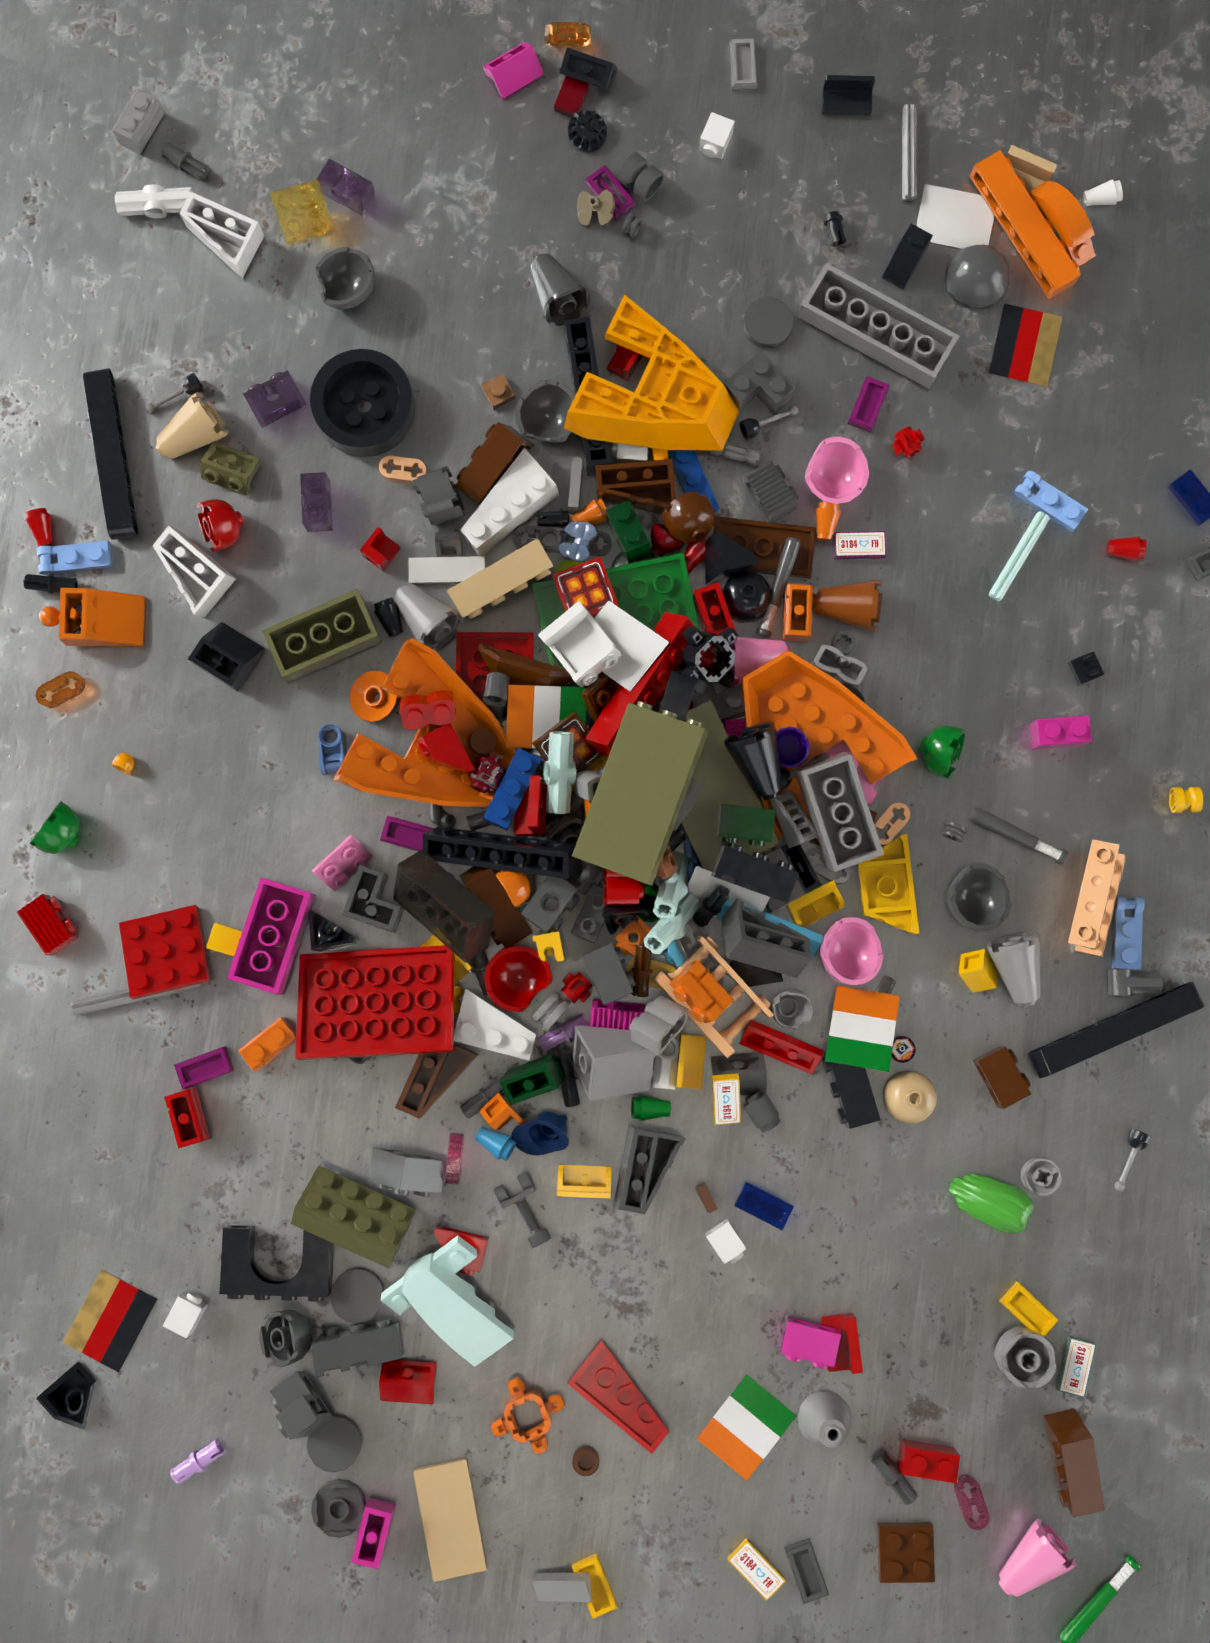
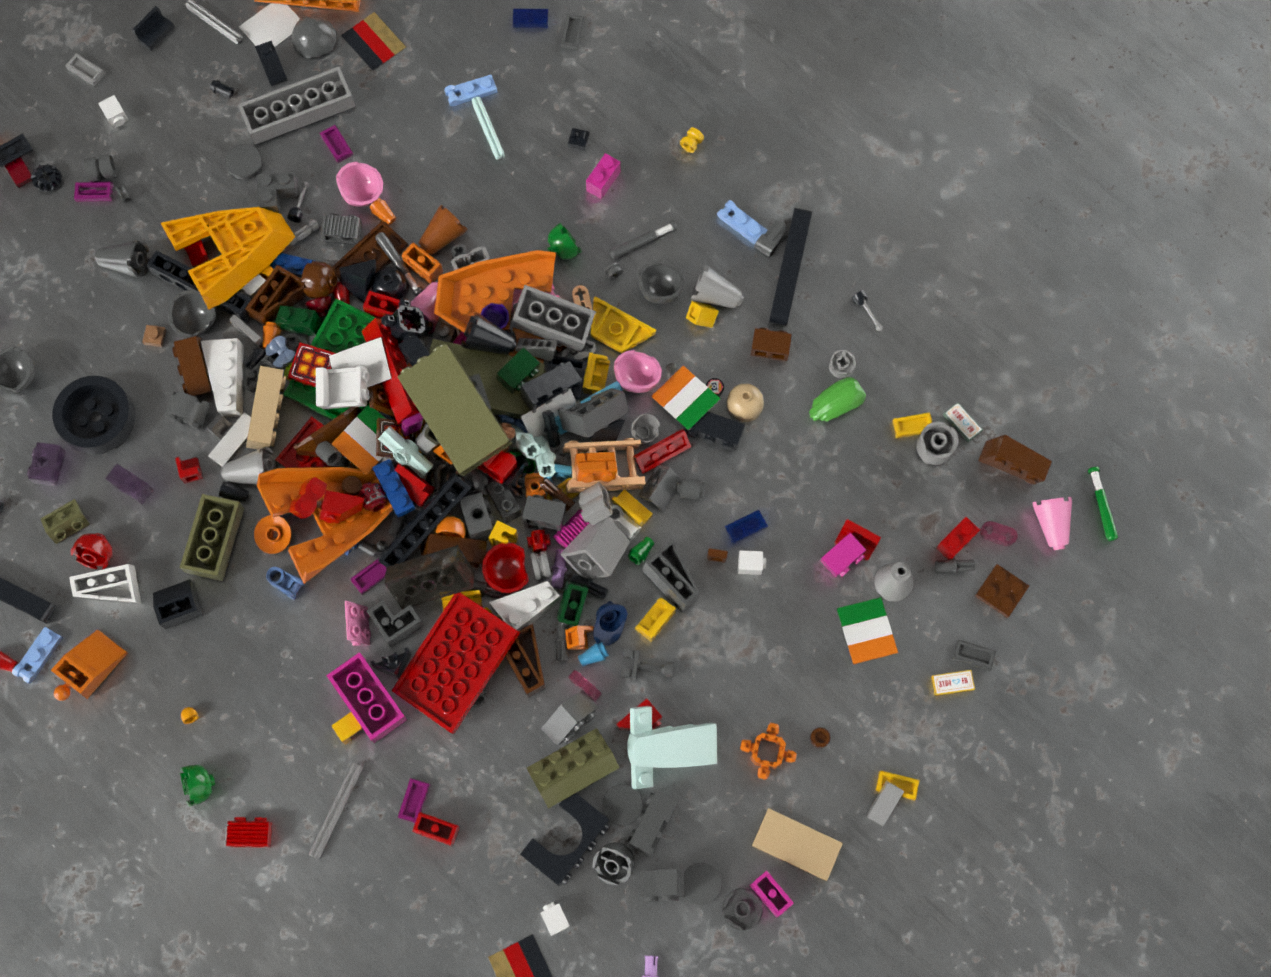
camera: 55 degrees left, 10 degrees down
black axle [23,574,78,594] -> none
clear orange beam [35,671,85,708] -> none
red plate [119,905,210,1000] -> none
tan cone [155,392,229,459] -> none
orange brick [238,1017,296,1071] -> none
light nougat beam [379,455,427,485] -> none
red panel [379,1360,437,1405] -> none
red wing [568,1339,669,1454] -> none
dark tan piece [577,190,615,226] -> none
tile [712,1073,741,1125] -> none
tile [833,531,886,559] -> none
red gear [892,426,925,459] -> none
light nougat fence [1068,839,1126,958] -> none
red cone [1107,536,1147,562] -> none
none -> magenta tile [401,413,423,437]

